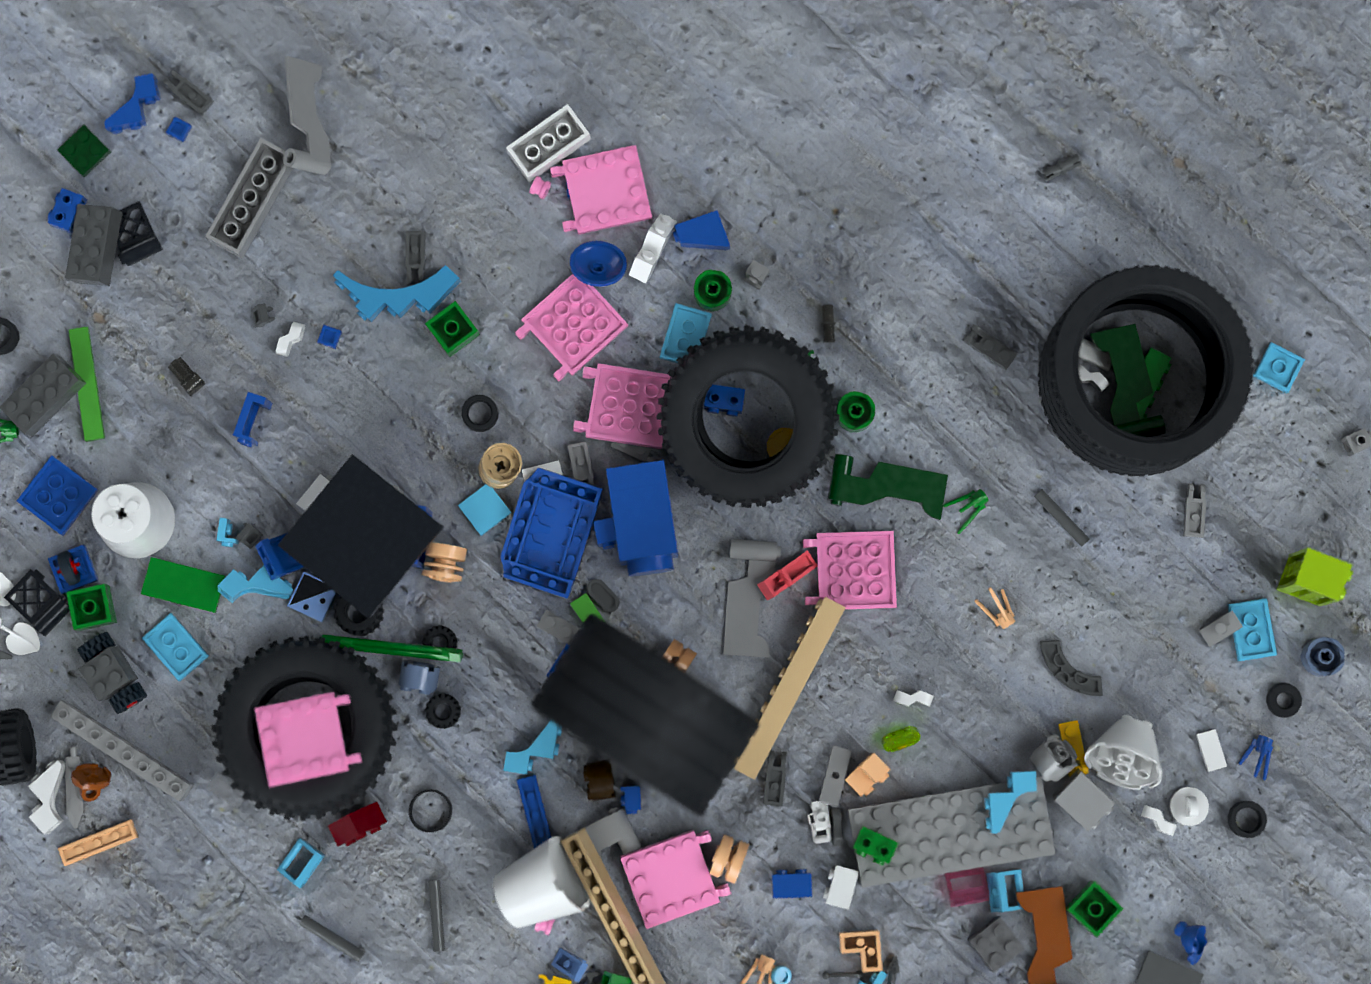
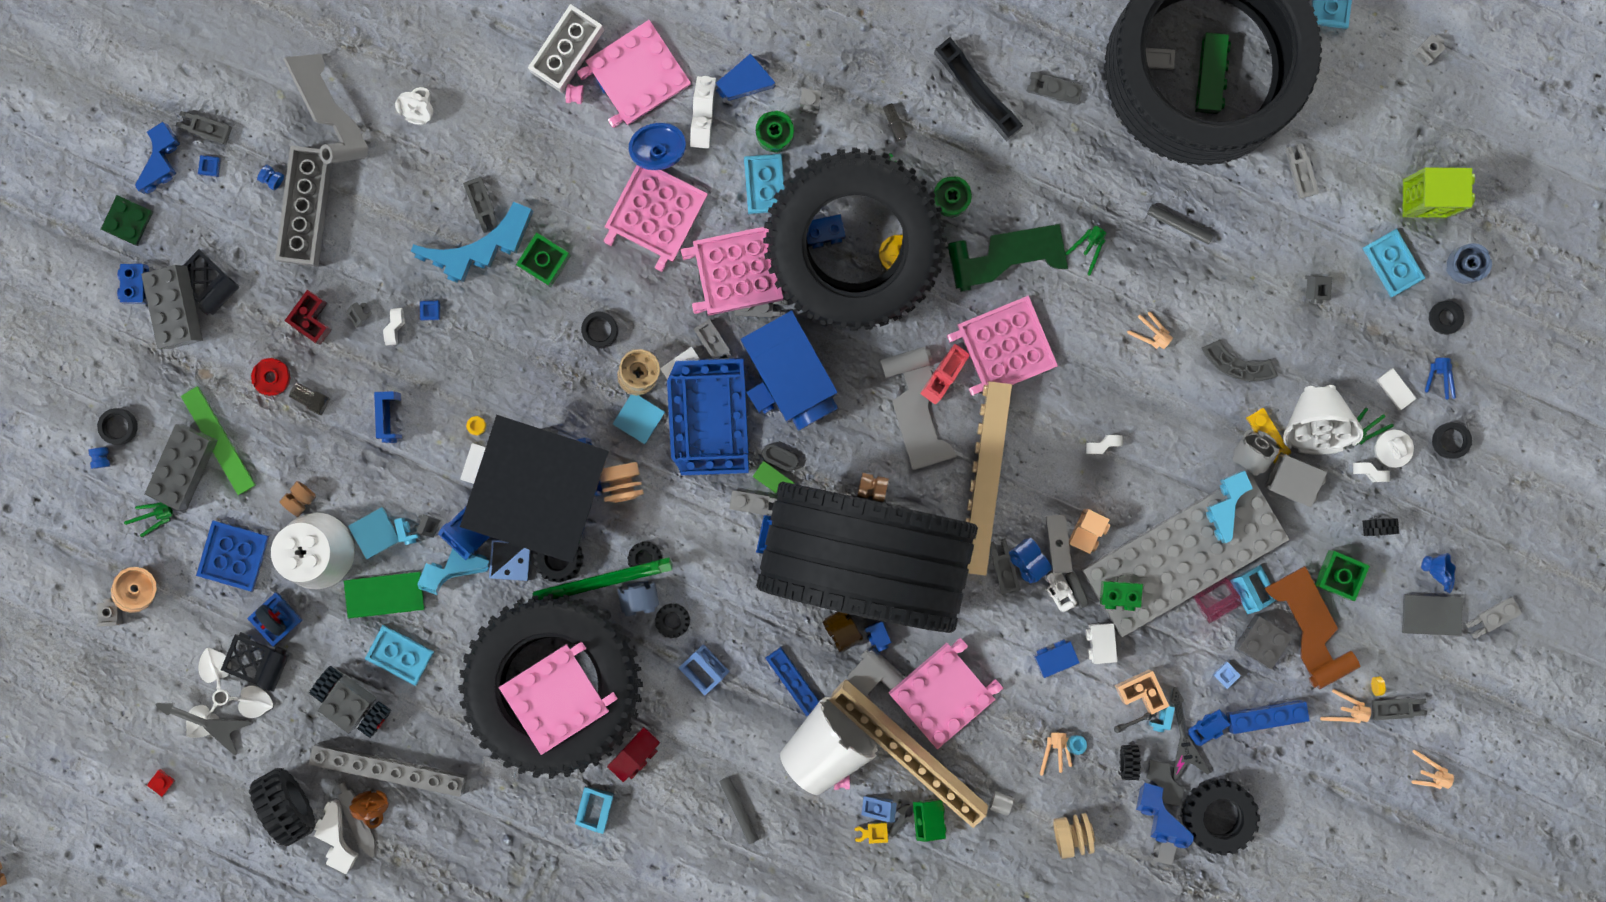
camera: 25 degrees left, 5 degrees up
light nougat tile [58,819,139,866] -> none
green brick [66,584,117,631] -> none
dark grey piece [299,915,365,962] -> none
black tyre [408,789,452,833] -> none
medium azure arch [503,721,562,774] -> none
light nougat wheel [709,834,749,884] -> none
clear neon green plate [881,726,921,752] -> none
white piece [1079,364,1109,392] -> none
dark green door [1090,324,1166,437] -> none
light grey tile [1200,610,1243,647] -> none
none -> red tile [251,358,291,396]
none -> blue wheel [257,164,284,191]
none -> medium nougat wheel [279,481,316,517]
none -> dark red brick [284,290,332,345]
none -> medium azure tile [348,507,399,559]
none -> white tile [395,87,433,125]
none -> yellow tile [466,416,486,435]
none -> medium blue tile [679,644,730,695]
none -> black arch [934,37,1023,142]
none -> blue brick [1009,538,1052,583]
none -> light blue tile [1213,661,1241,689]
none -> dark grey brick [1305,275,1332,304]
none -> green plant [1356,407,1394,446]
none -> black tyre [1362,518,1399,536]

